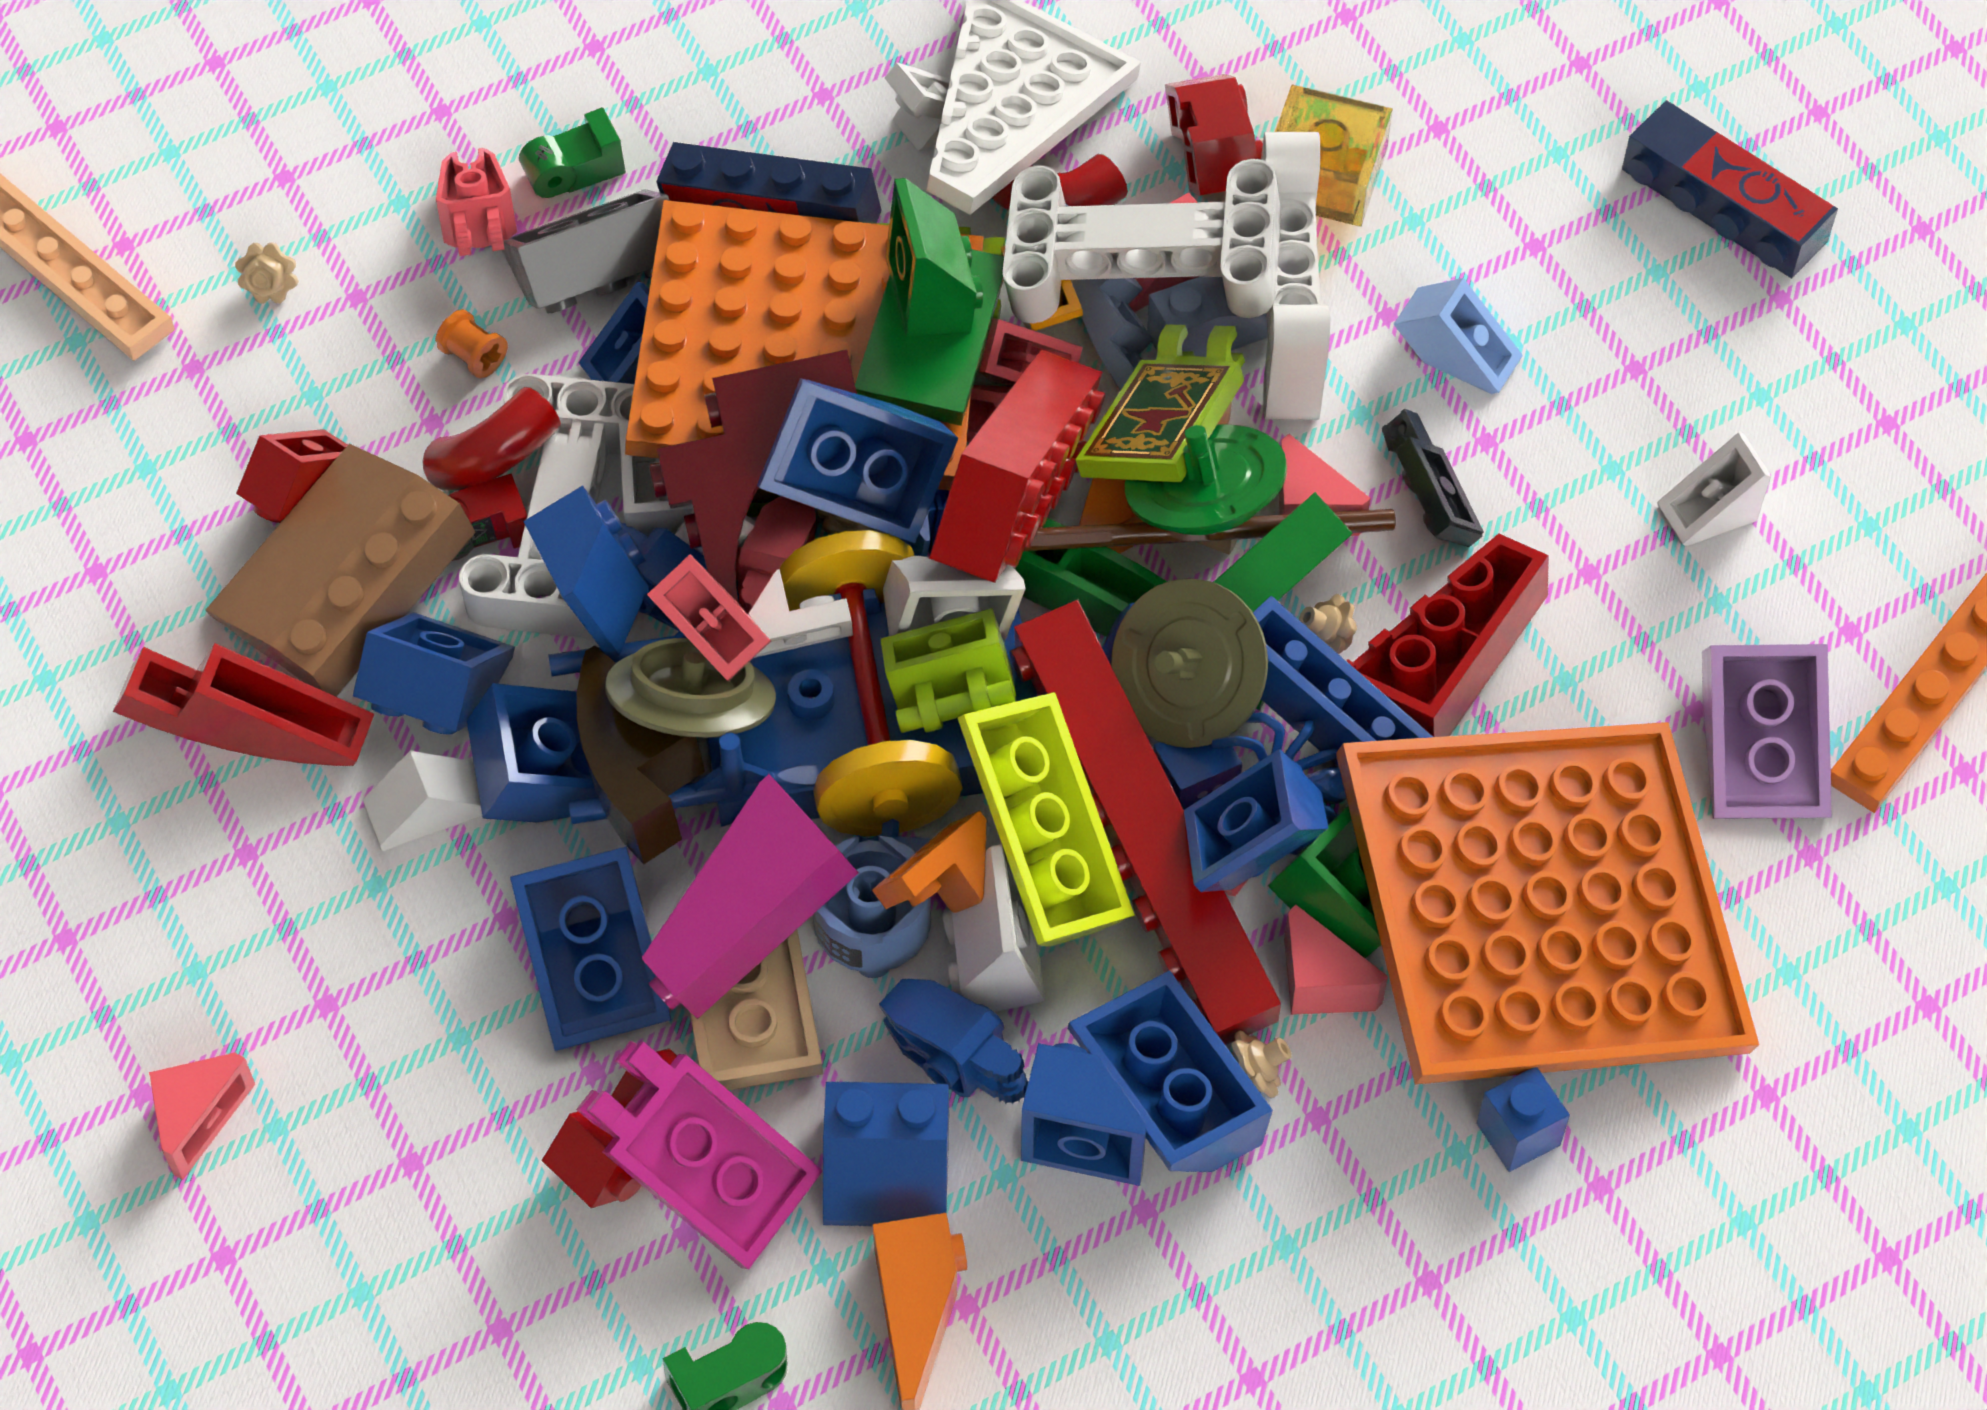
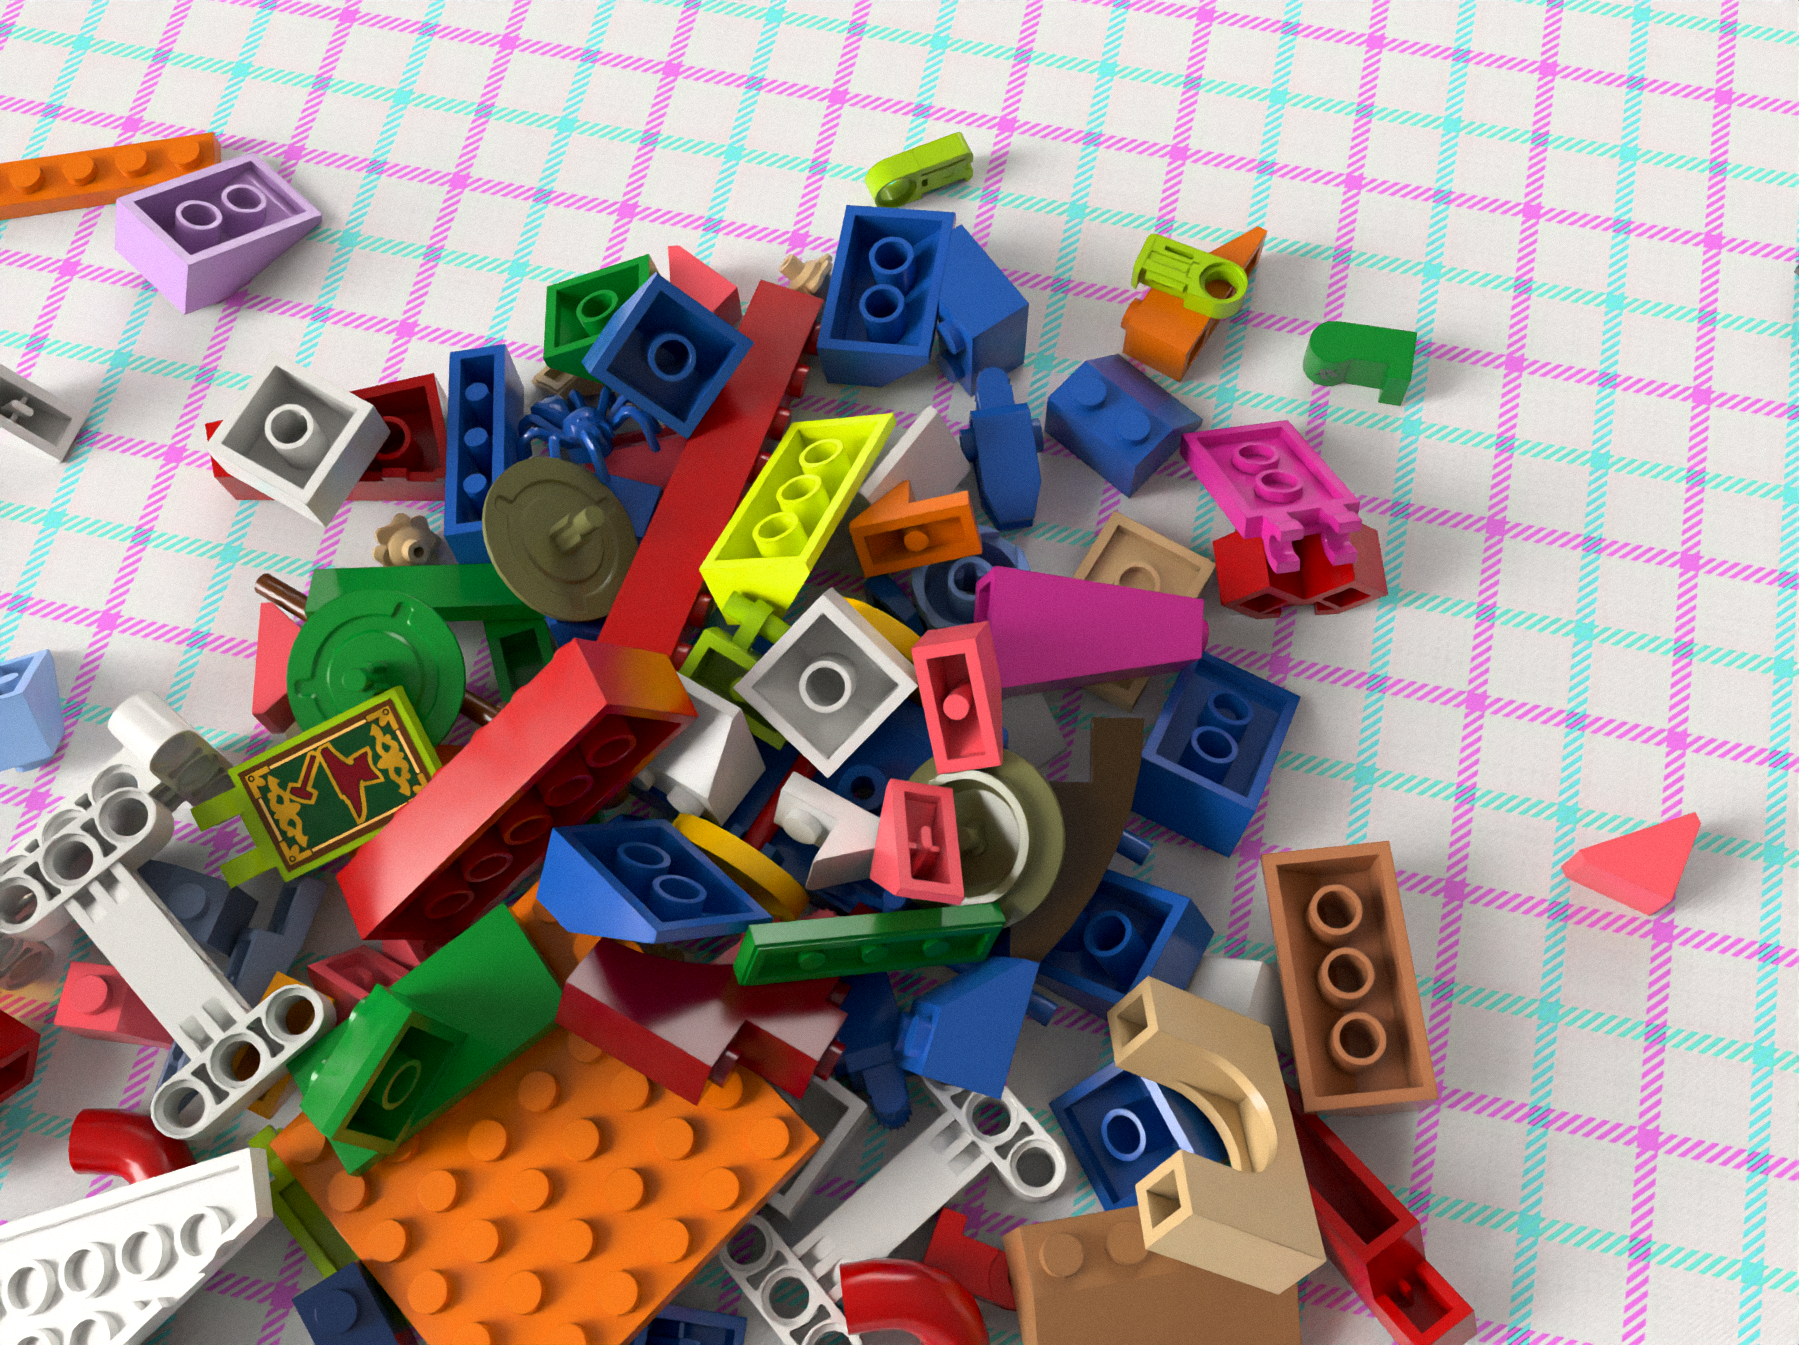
camera: 135 degrees left, 10 degrees up
orange plate [1336,722,1759,1085] -> none
black hinge [1381,409,1484,547] -> none
blue brick [1476,1067,1570,1172] -> none
none -> white brick [204,350,391,528]
none -> white slope [733,587,918,778]
none -> green tile [733,902,1006,986]
none -> lime piece [865,132,973,208]
none -> coral slope [911,621,1003,774]
none -> tan arch [1107,976,1327,1295]
none -> lime piece [1131,234,1248,319]
none -> nougat slope [1260,841,1439,1117]

